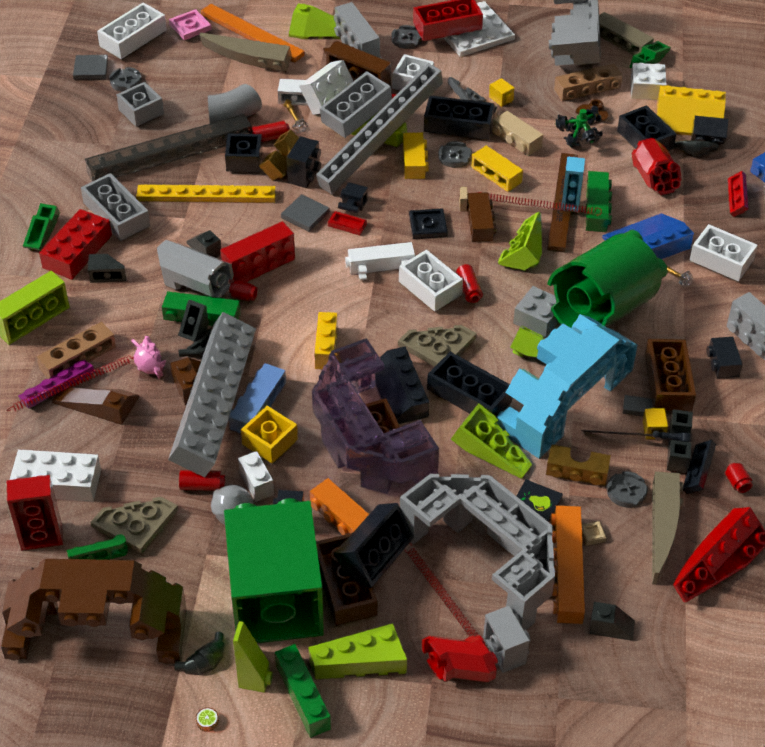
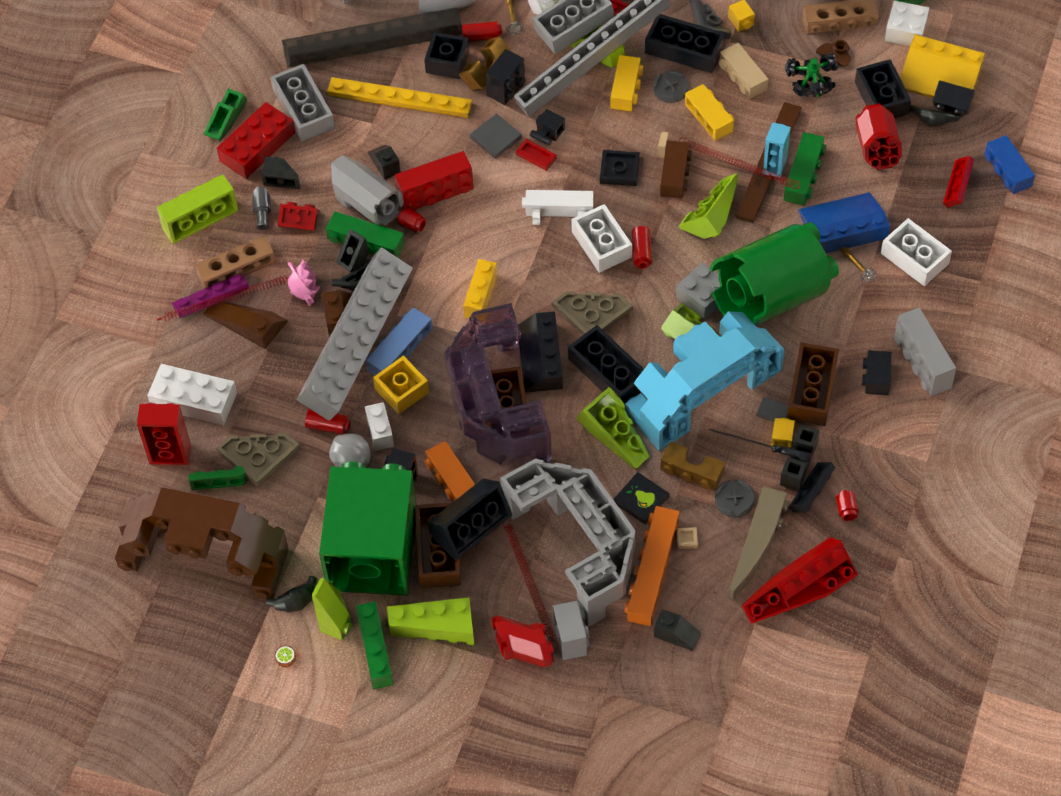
camera: 15 degrees right, 10 degrees up
none -> dark grey arm [252,187,271,230]
none -> red bracket [277,202,320,231]

